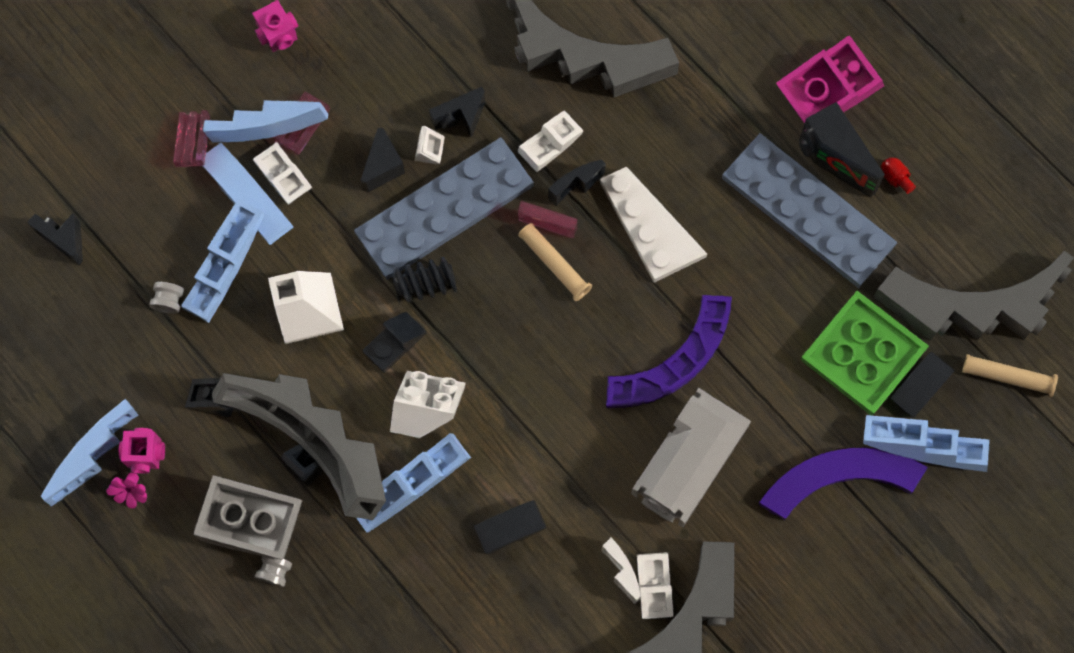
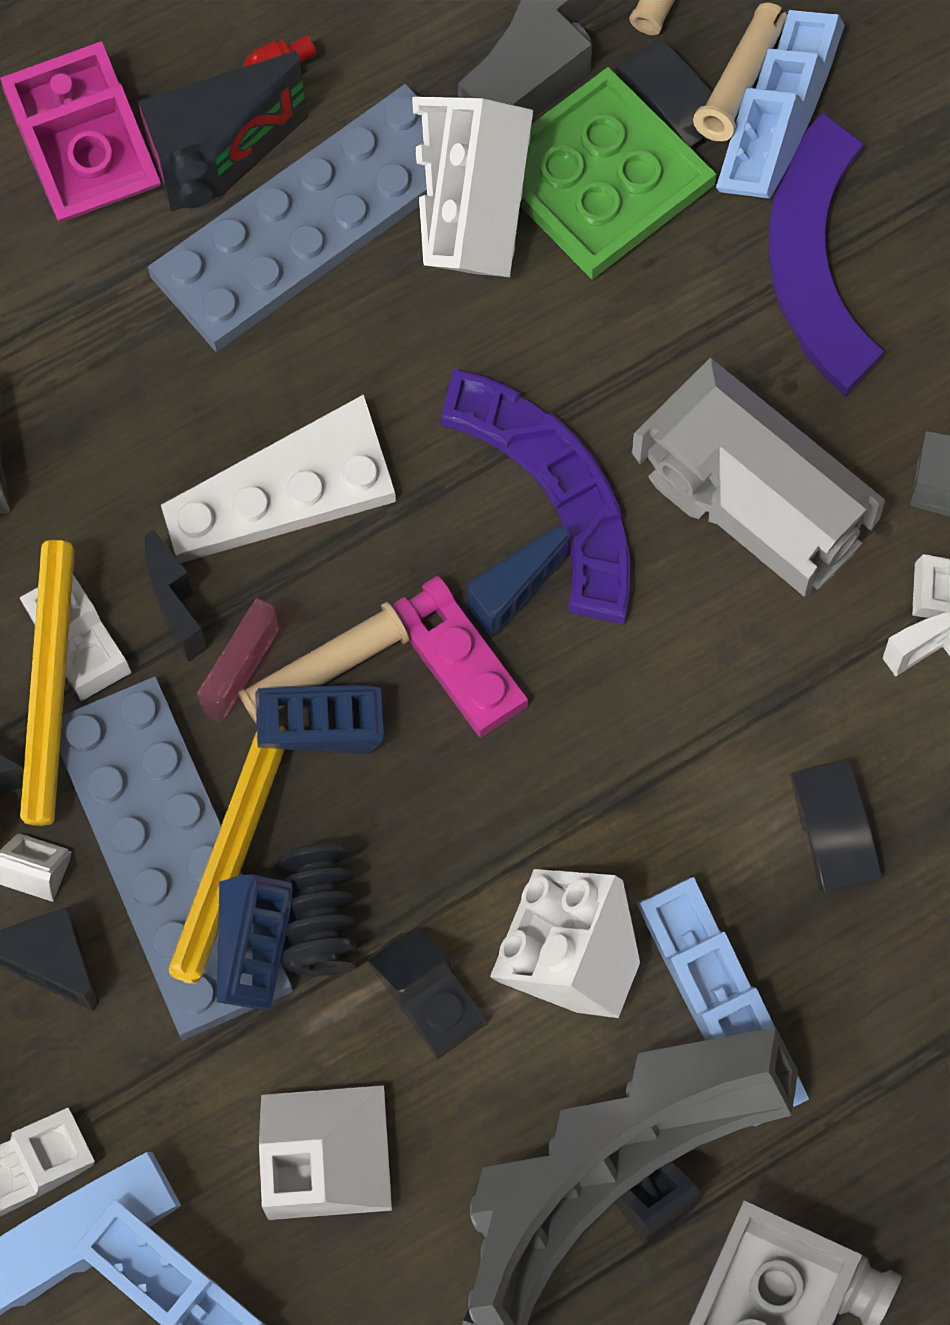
camera: 80 degrees left, 5 degrees down
none -> yellow axle [20,540,75,826]
none -> yellow axle [168,726,288,984]
none -> dark blue slope [217,875,293,1010]
none -> dark blue slope [255,685,384,754]
none -> dark pink plate [391,576,528,738]
none -> white wedge [412,97,533,277]
none -> dark blue slope [467,525,569,638]
none -> tan pin [693,3,787,142]

